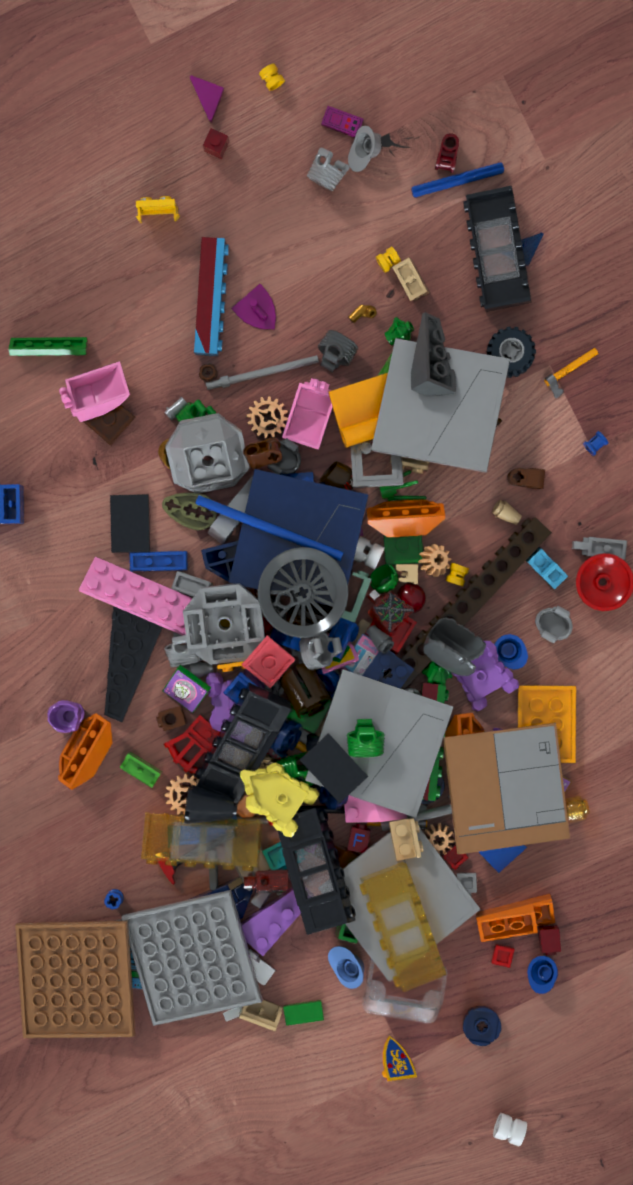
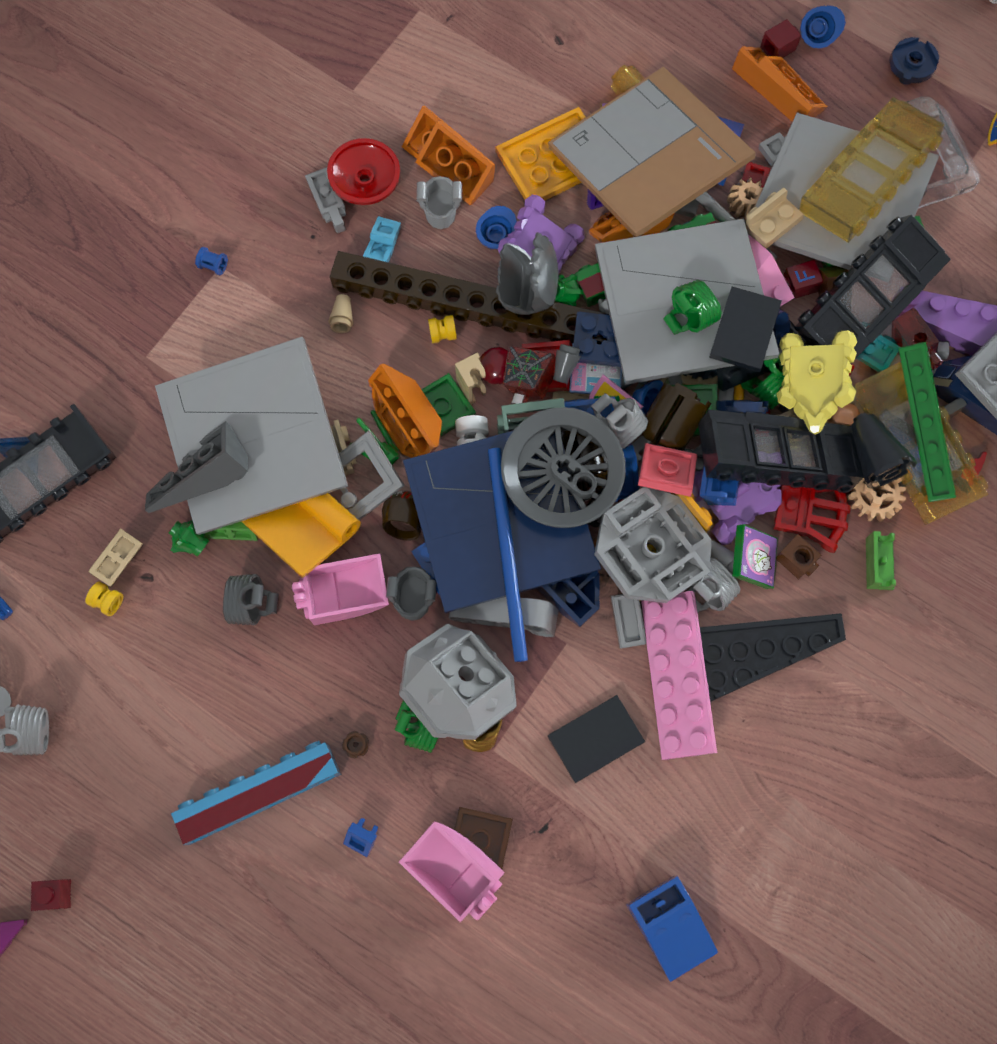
camera: 120 degrees left, 15 degrees down
green plate [8,337,88,356] -> none
medium lavender hair [47,700,85,733] -> none
orange wedge [58,713,113,790] -> none
blue tile [130,551,188,571] -> none
yellow piece [136,196,180,223] -> none
olive piece [162,493,217,531] -> none
light grey pin [164,397,188,421] -> none
light grey bar [206,355,319,390] -> none
magenta shield [231,284,276,330] -> none
reddish brown piece [243,437,282,469] -> none
light nougat gear [247,396,288,439] -> none
medium blue piece [328,946,365,989] -> none
pearl gold arm [348,305,377,323] -> none
green hair [370,564,399,594] -> none
light nougat gear [418,544,452,577] -> none
black wheel [486,326,536,378] -> none
red tile [491,944,515,968] -> none
reddish brown piece [507,468,545,489] -> none
light orange piece [544,348,598,398] -> none
none -> blue tile [343,818,378,857]
none -> orange slope [401,106,495,205]
none -> green tile [898,342,957,502]

